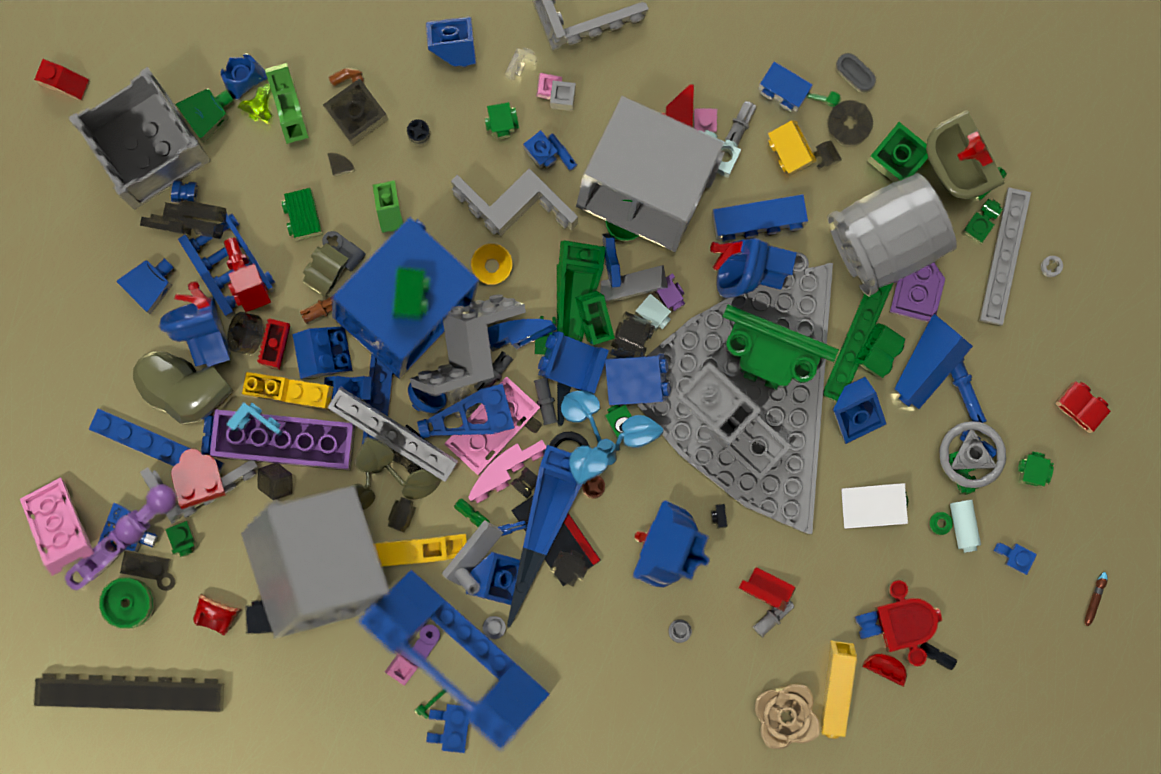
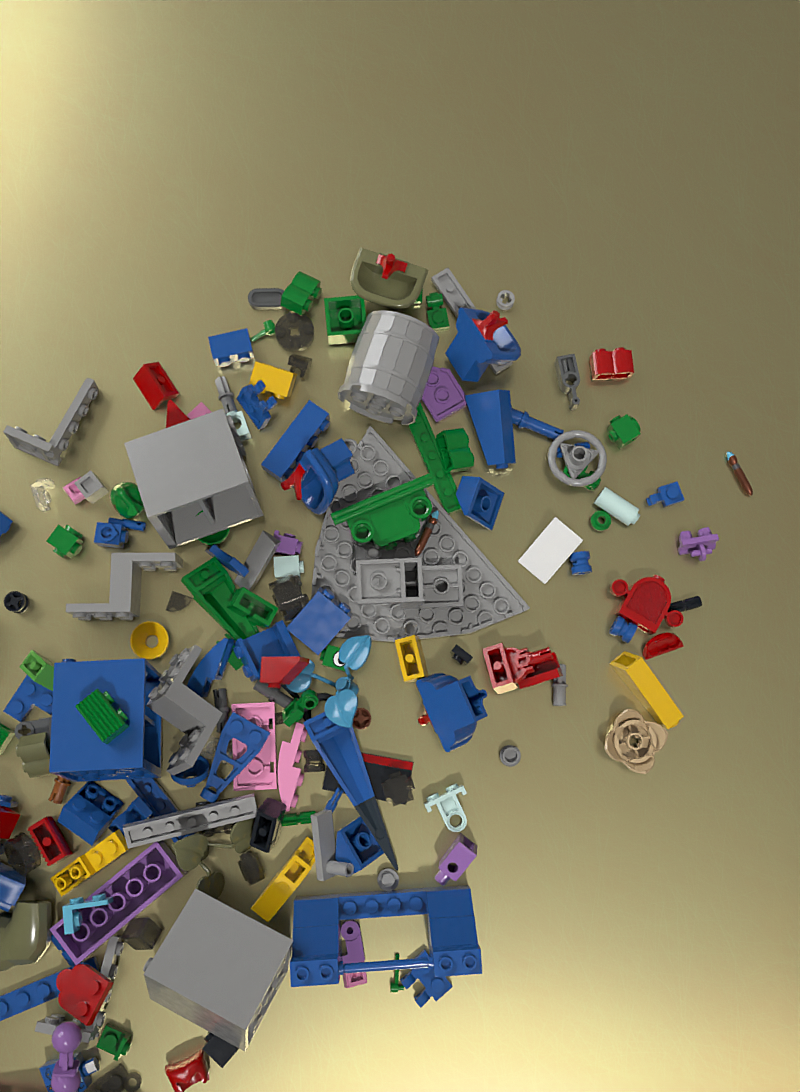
camera: 50 degrees left, 5 degrees down
none -> blue plate [3,675,53,722]
none -> green piece [110,481,145,519]
none -> red panel [133,362,179,410]
none -> clear smoke tile [166,591,193,612]
none -> blue plate [236,380,277,430]
none -> black brick [250,798,287,853]
none -> red slope [260,656,309,688]
none -> green brick [280,271,322,316]
none -> green plate [282,689,318,727]
none -> yellow brick [395,635,429,683]
none -> copper piece [414,510,439,556]
none -> light aqua pin [424,783,467,832]
none -> medium lavender torso [434,833,478,886]
none -> blue piece [445,307,521,382]
none -> red brick [482,643,553,694]
none -> dark grey piece [554,354,580,411]
none -> blue wheel [569,551,592,575]
none -> medium lavender hips [678,527,719,561]

